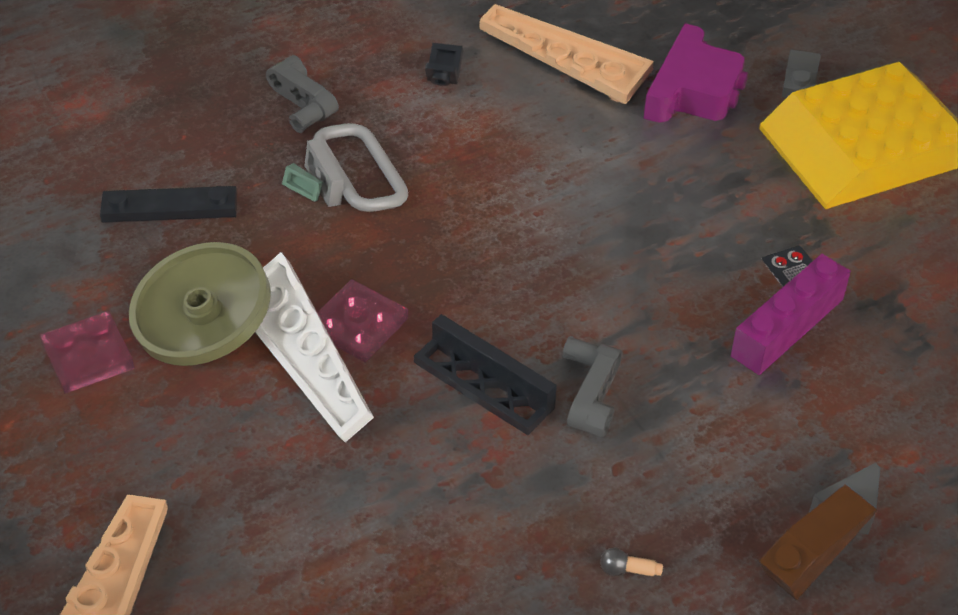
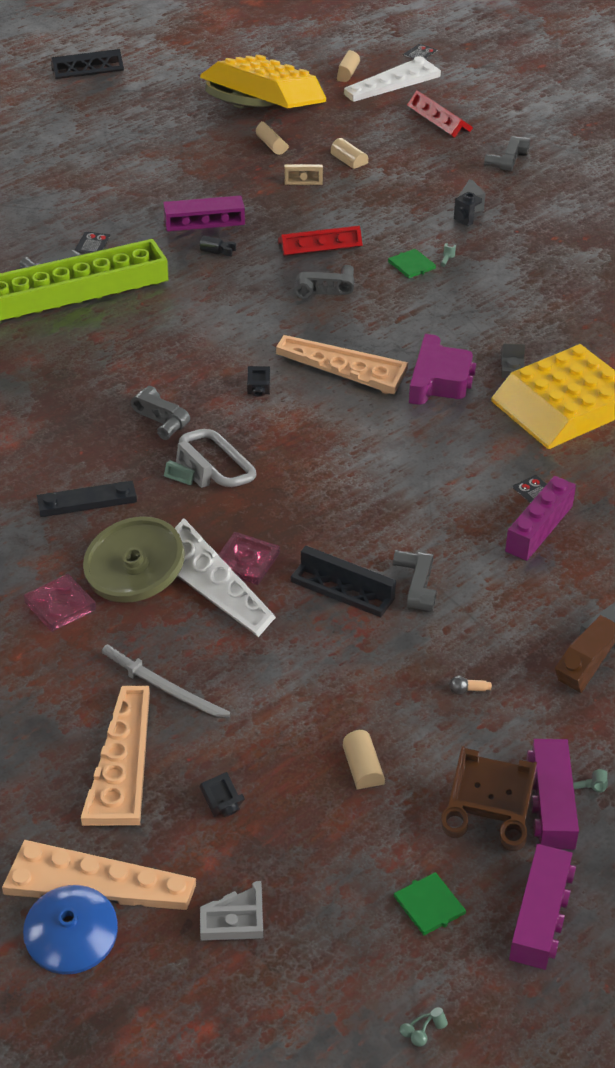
camera: 10 degrees left, 5 degrees down
none -> light grey sword [102,644,230,718]

